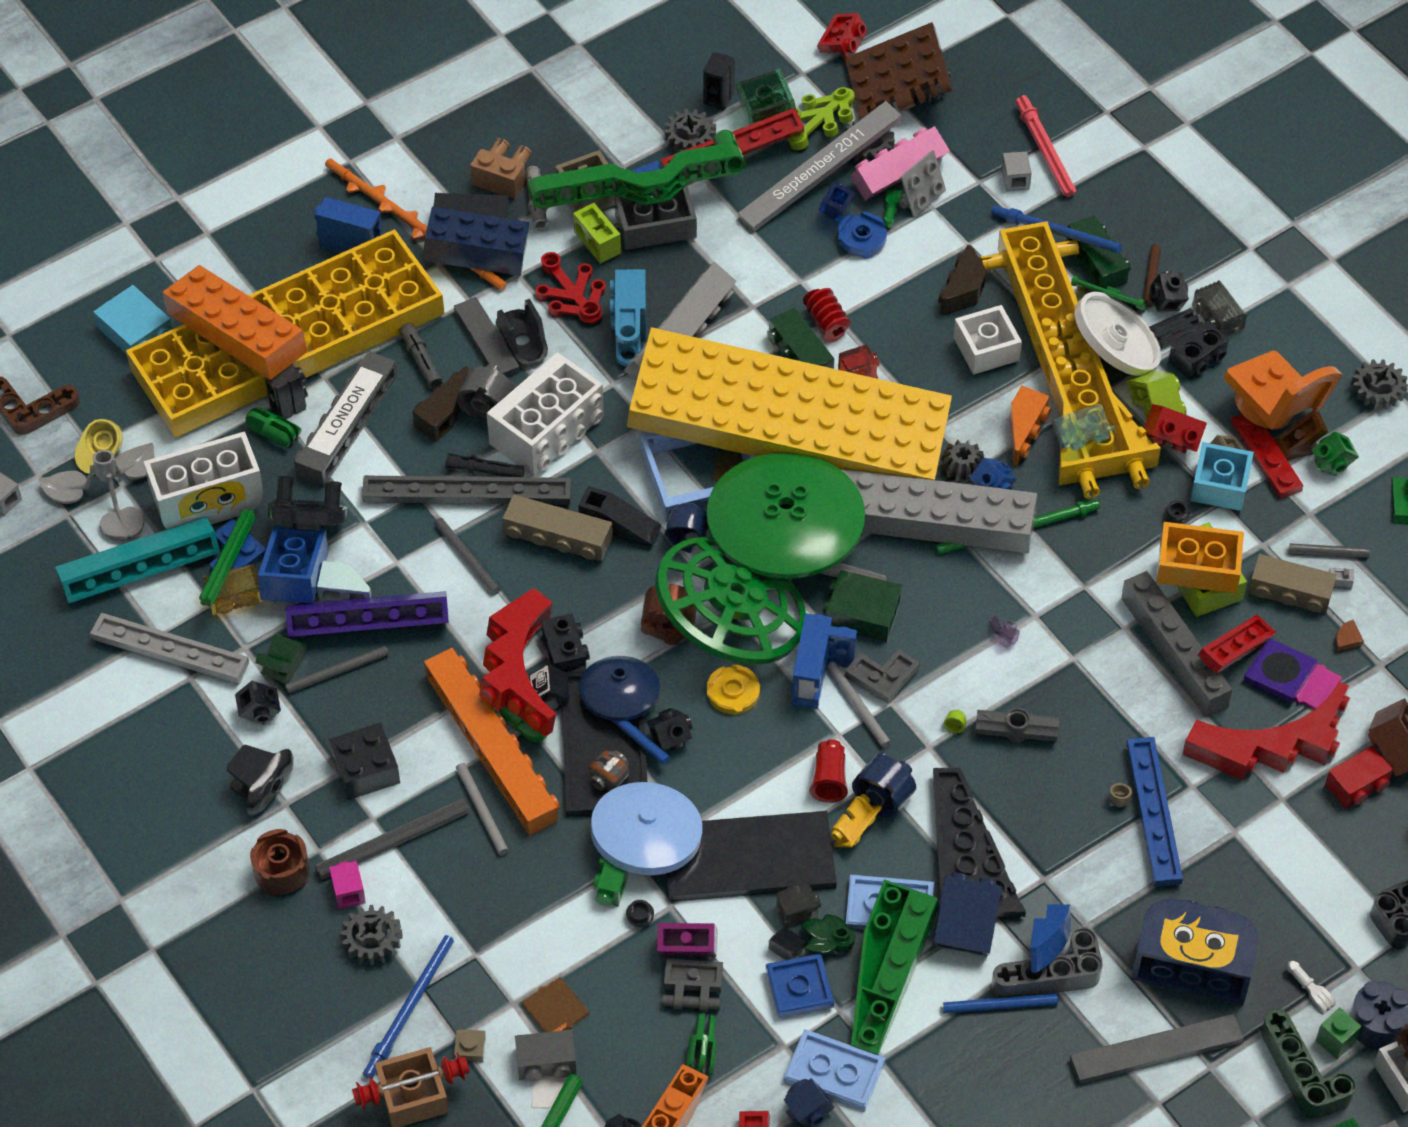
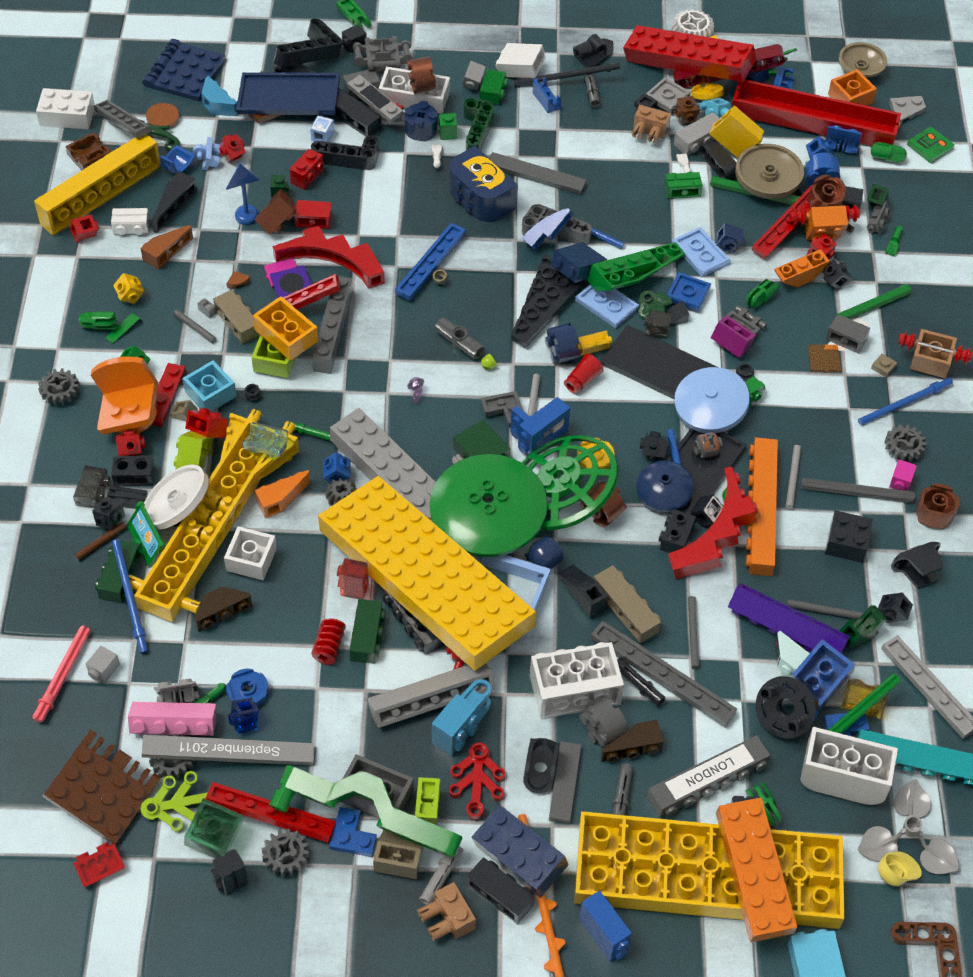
camera: 145 degrees left, 0 degrees up
none -> red brick [116,430,145,456]

